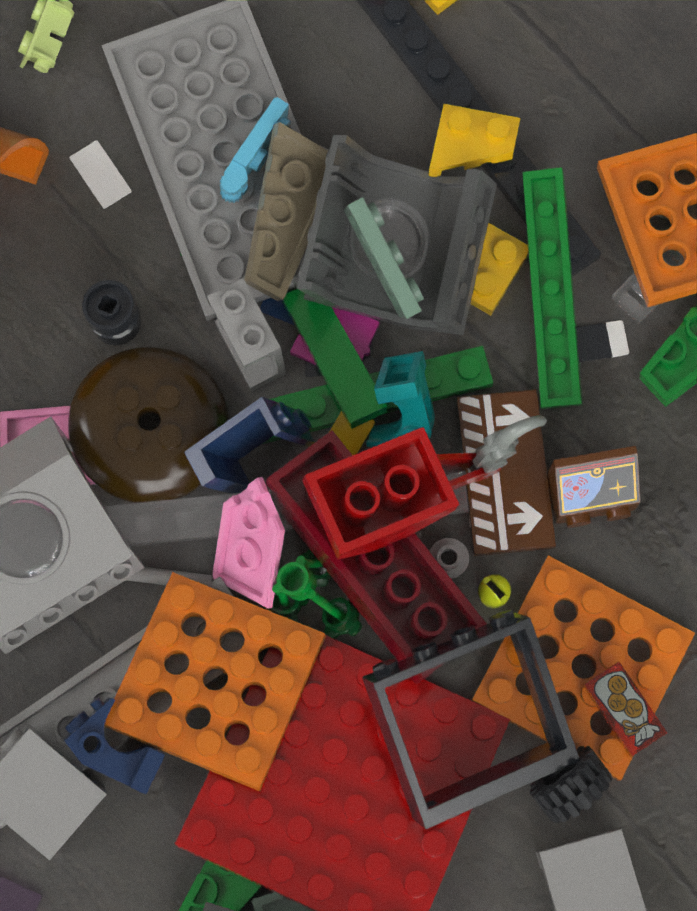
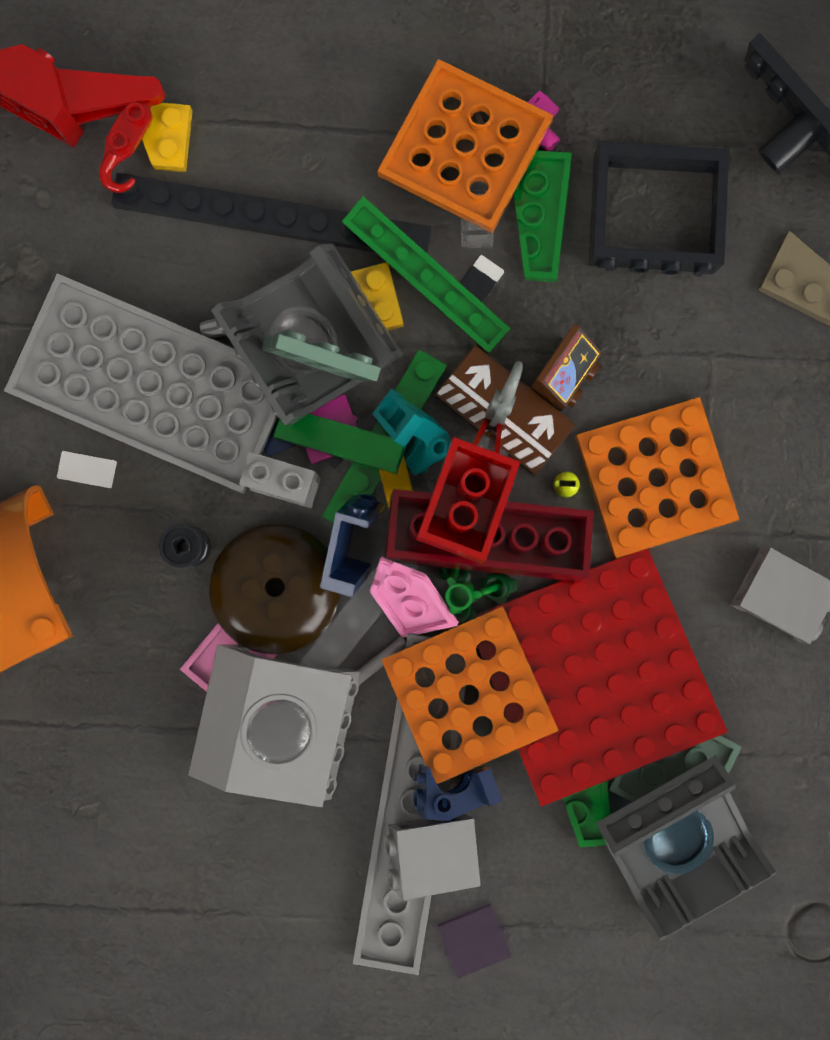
camera: 55 degrees left, 10 degrees up
medium azure hinge [220,97,291,203] -> none
dark tan wing [244,122,328,301] -> none
black window [362,610,580,829] -> none
yellow wing [429,104,520,177] -> none
light grey plate [429,538,469,579] -> none
black tyre [529,746,612,823] -> none
tile [583,662,667,757] -> none

